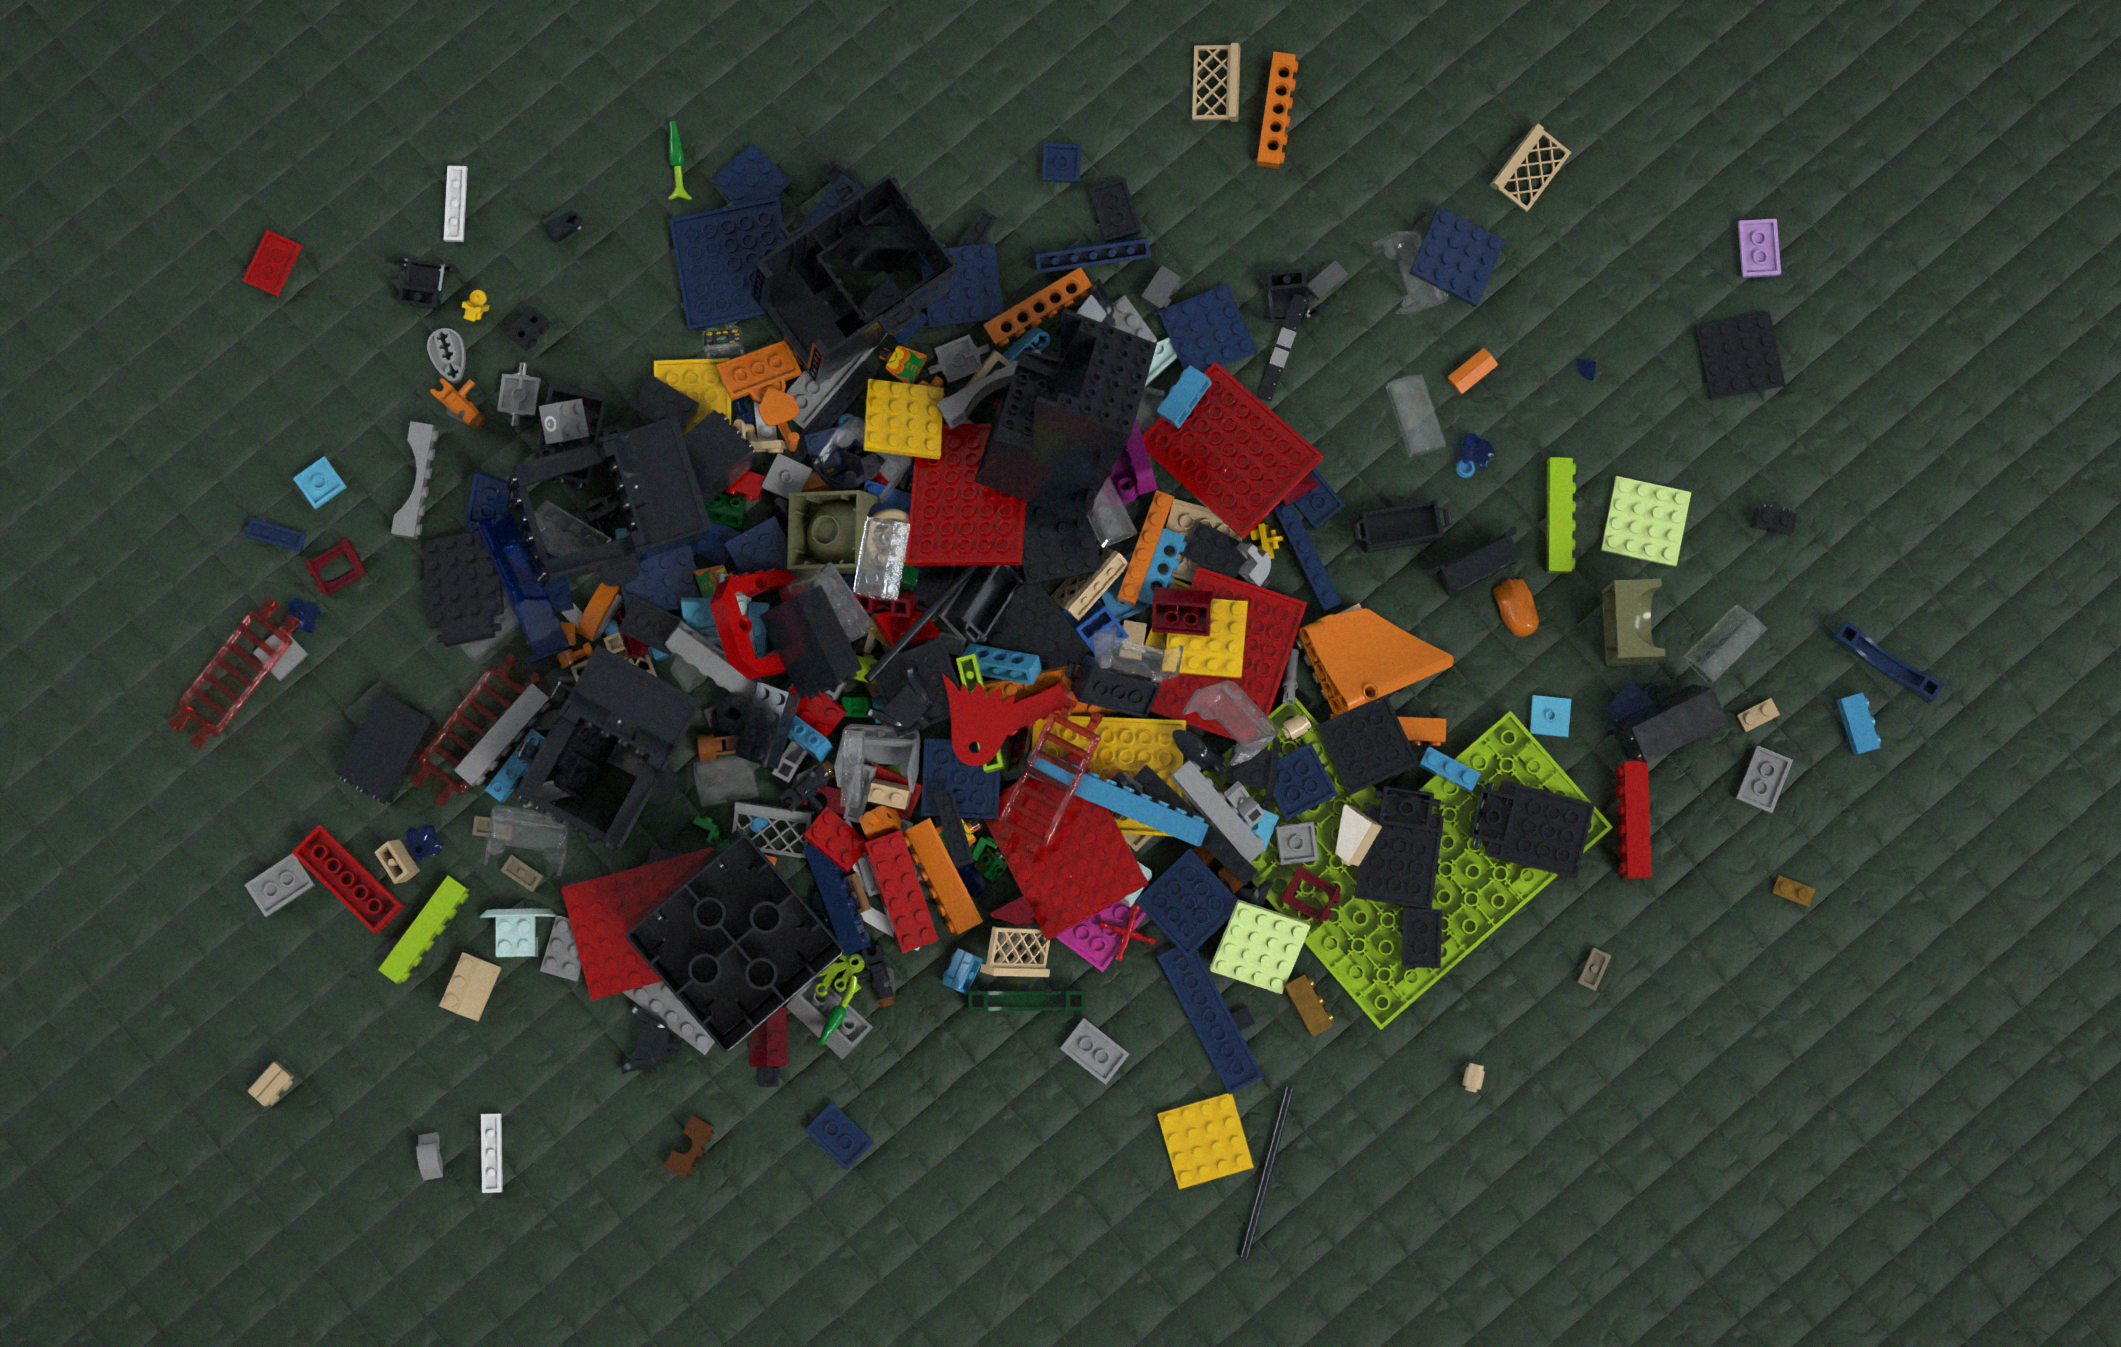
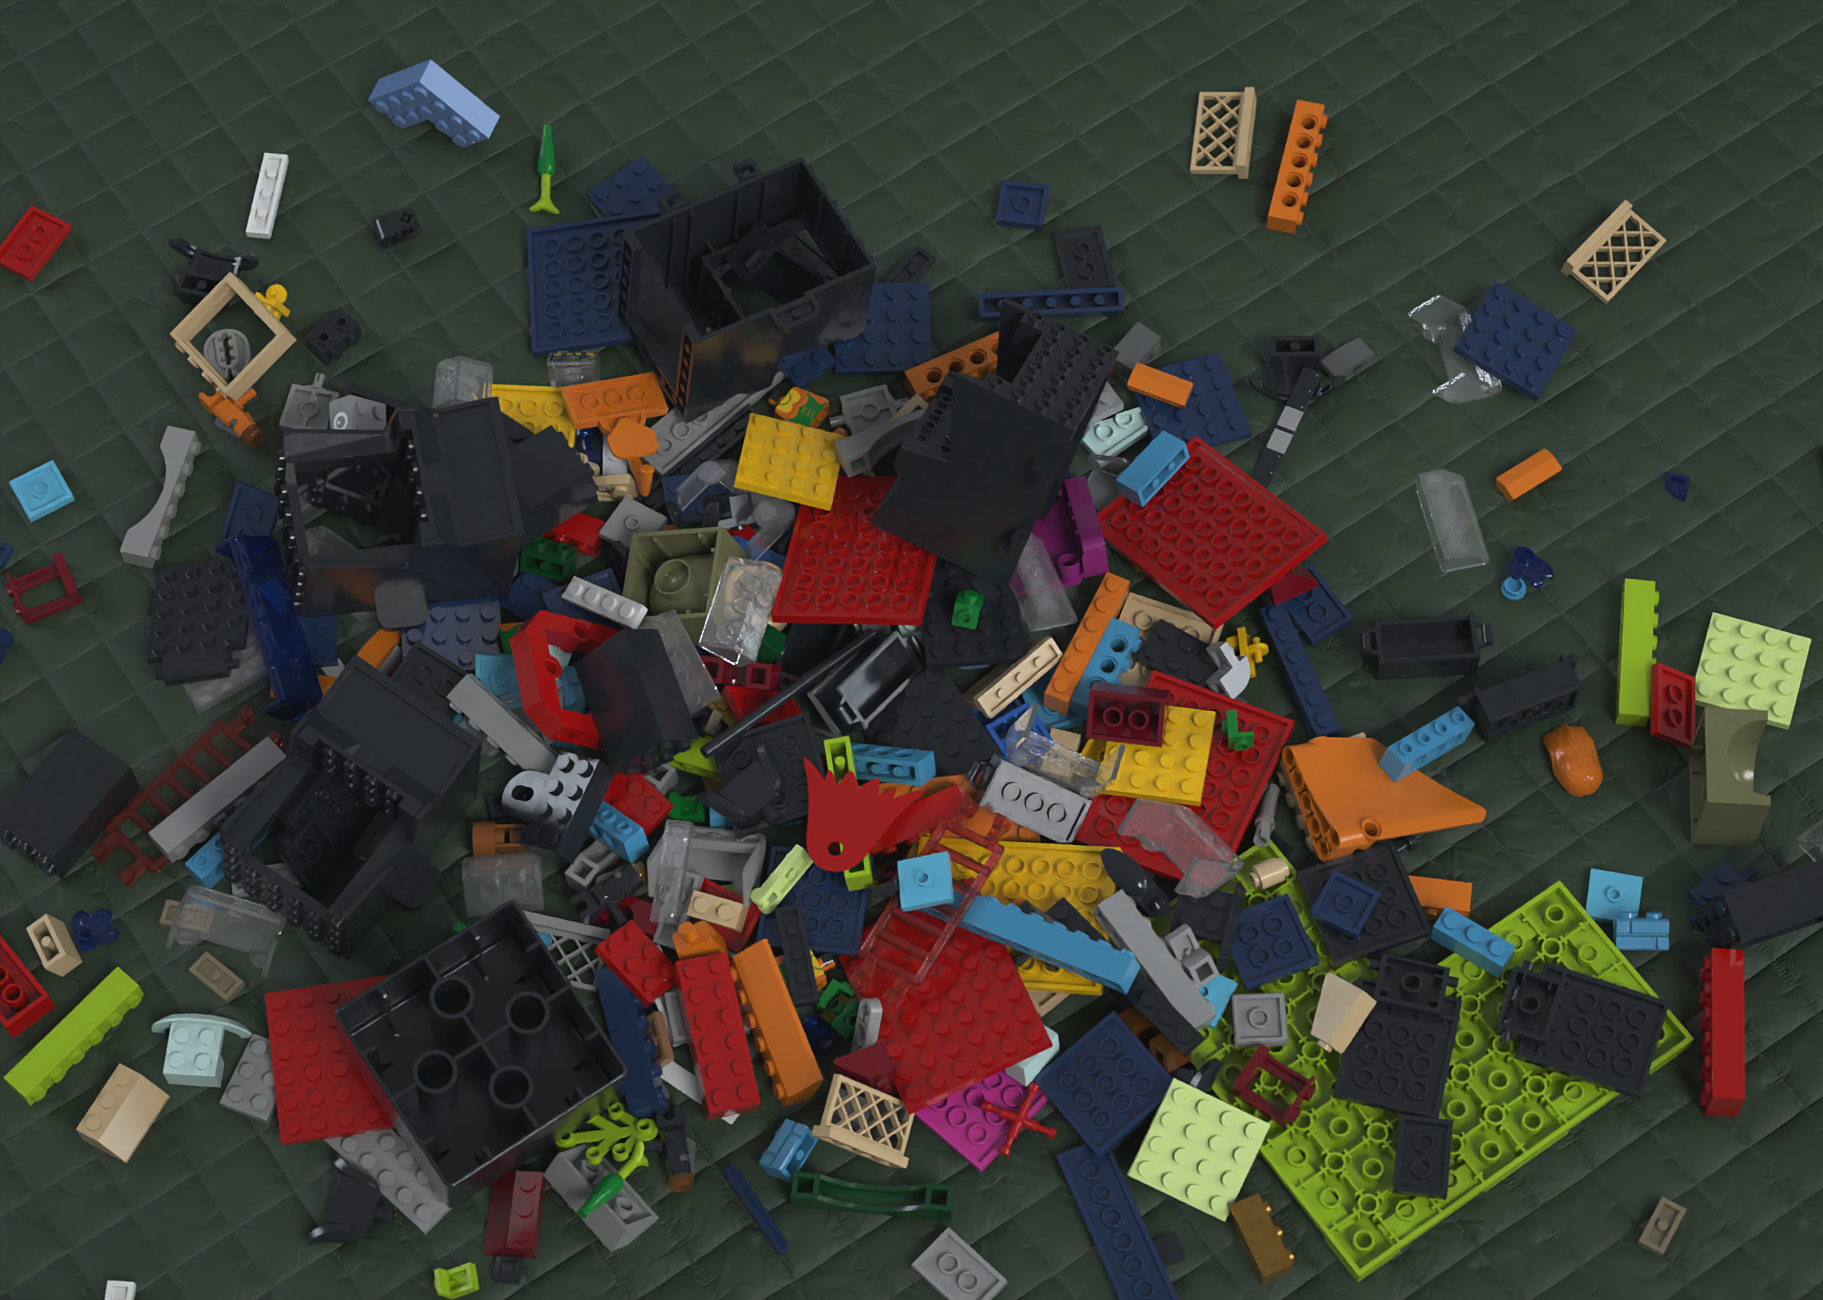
camera: 10 degrees right, 20 degrees down
none -> tan window [170,272,297,402]
none -> medium blue piece [368,59,500,147]
none -> clear slope [433,356,493,409]
none -> lime bracket [434,1262,479,1300]
none -> white plate [562,576,648,629]
none -> dark blue axle [723,1164,790,1255]
none -> yellowish green plate [750,844,813,914]
none -> light grey beam [850,998,882,1053]
none -> medium azure plate [897,851,954,912]
none -> green bracket [952,590,984,630]
none -> orange piece [1127,362,1194,410]
none -> green bracket [1222,710,1254,751]
none -> dark blue plate [1310,870,1381,939]
none -> dark azure brick [1378,706,1475,783]
none -> dark azure brick [1612,911,1669,950]
none -> red plate [1651,663,1696,750]

